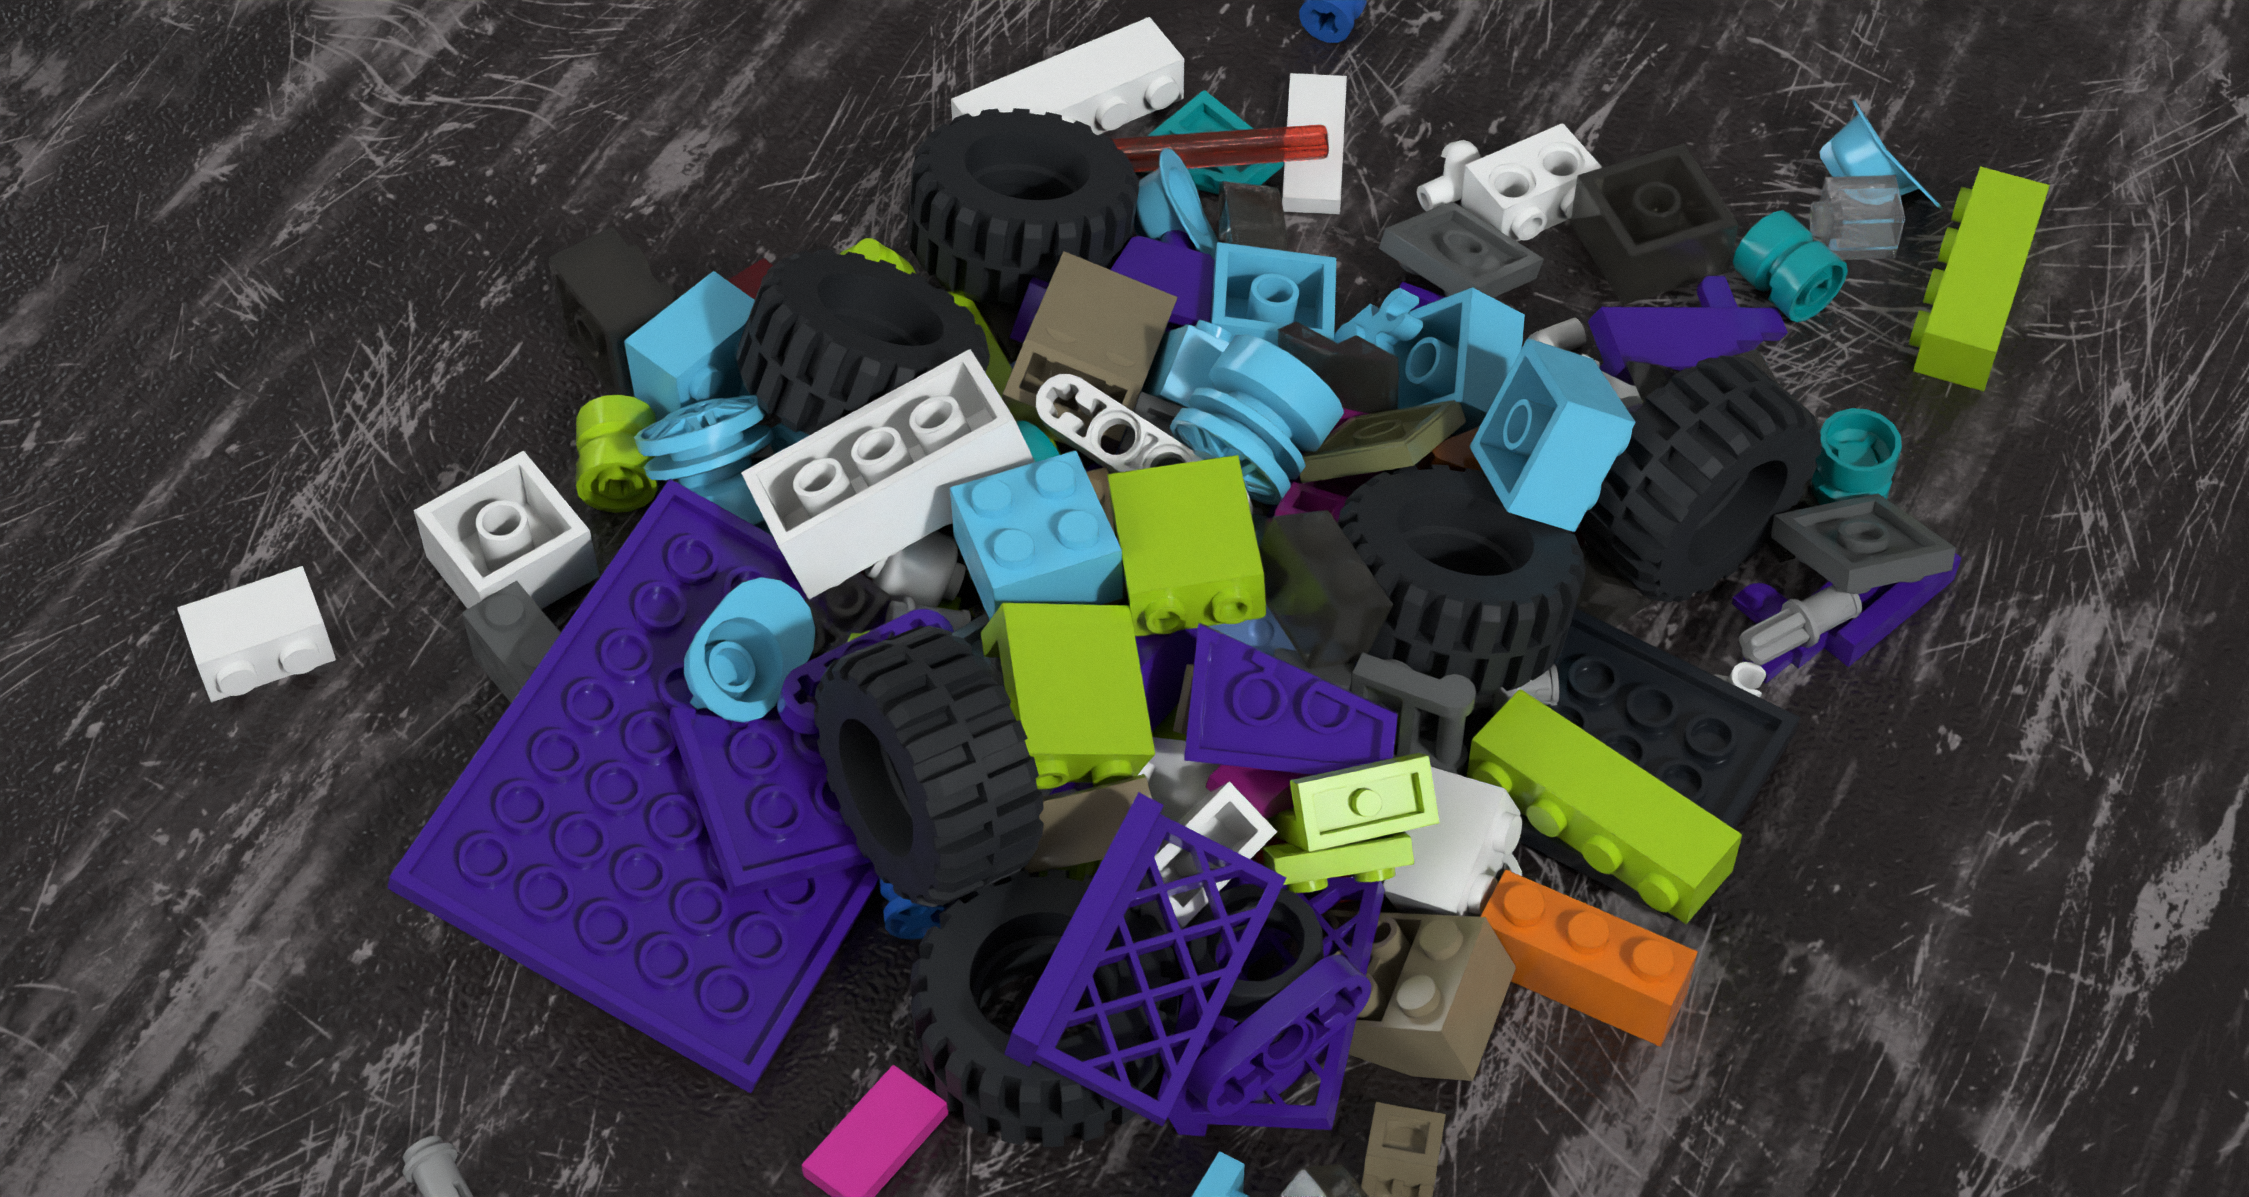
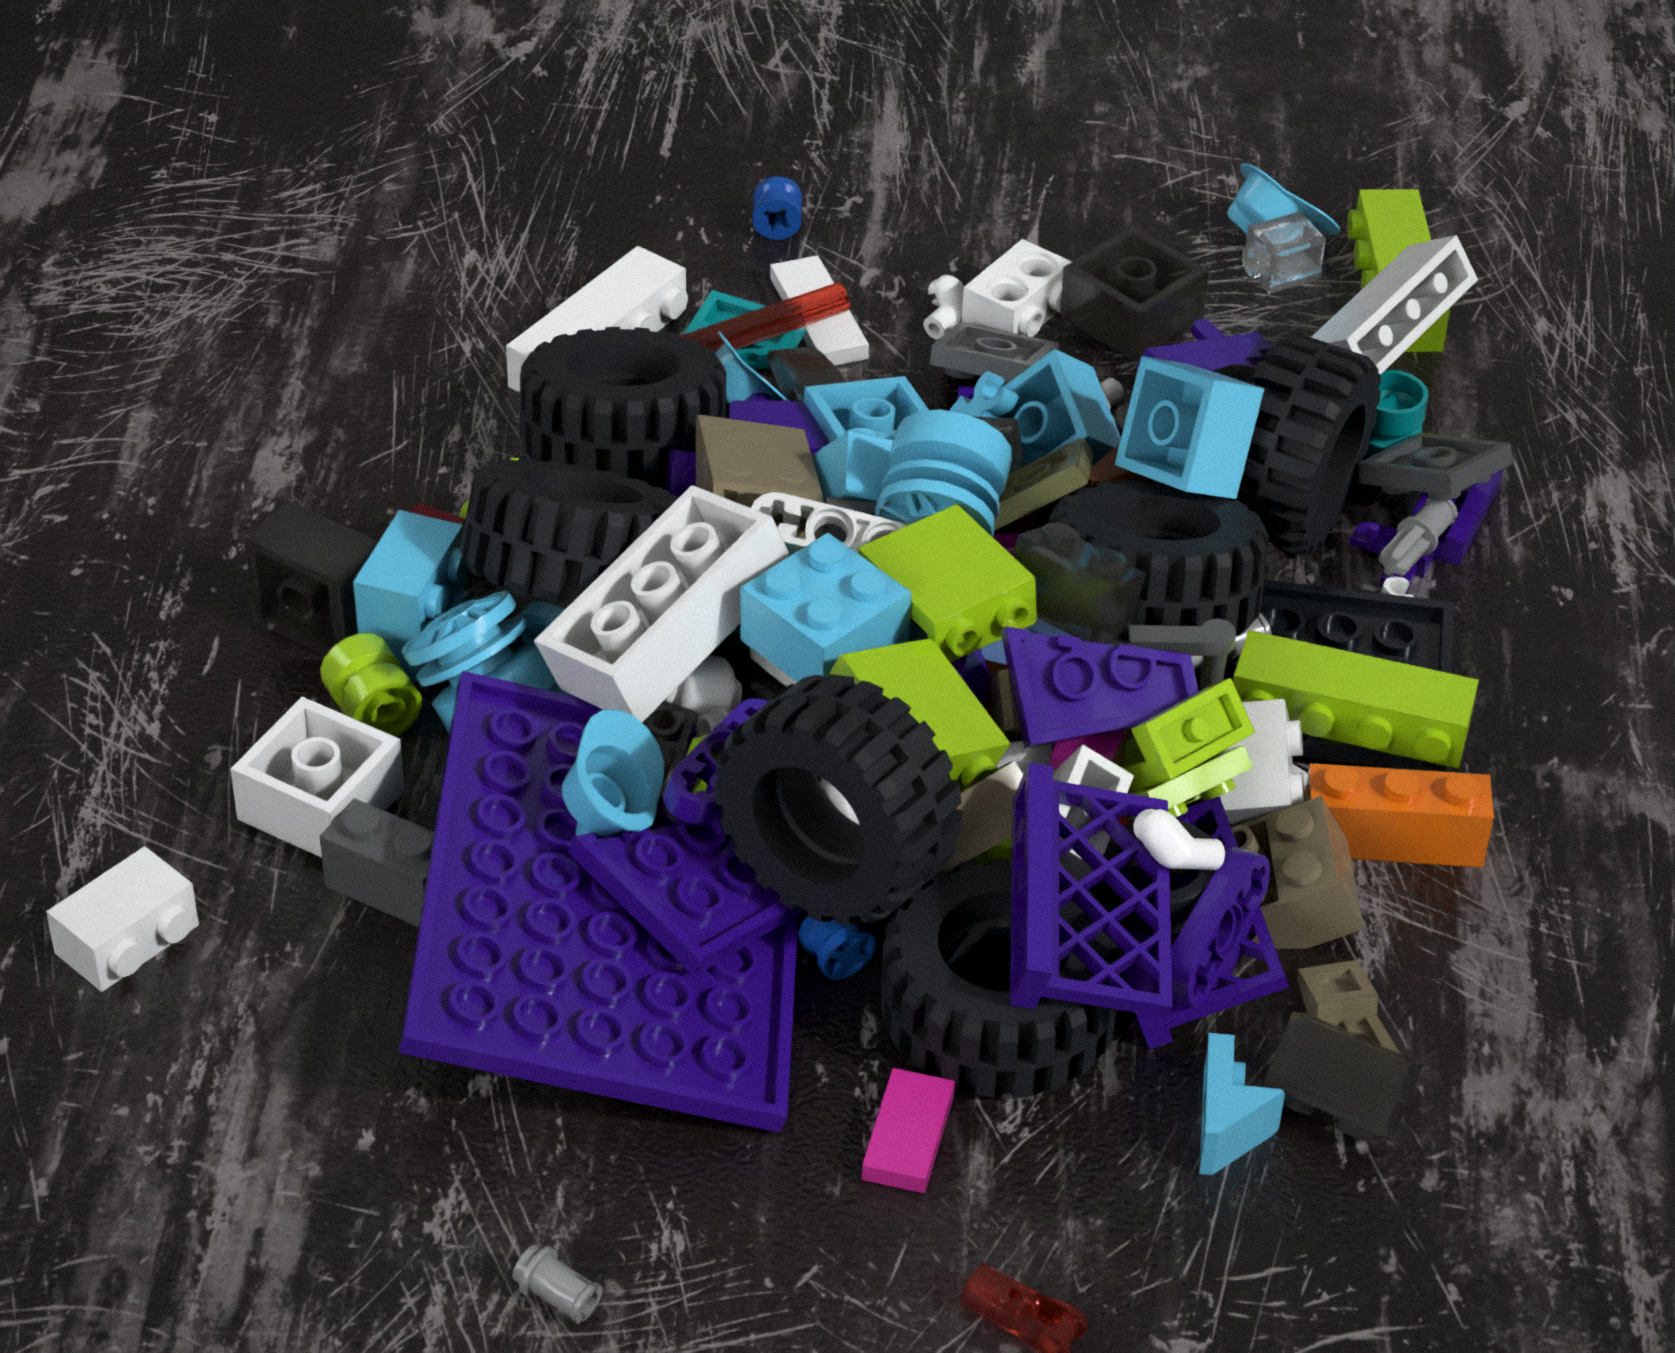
camera: 25 degrees left, 10 degrees down
teal wheel [1733,210,1848,322] -> none
none -> white arm [1134,809,1225,870]
none -> white brick [1311,235,1478,375]

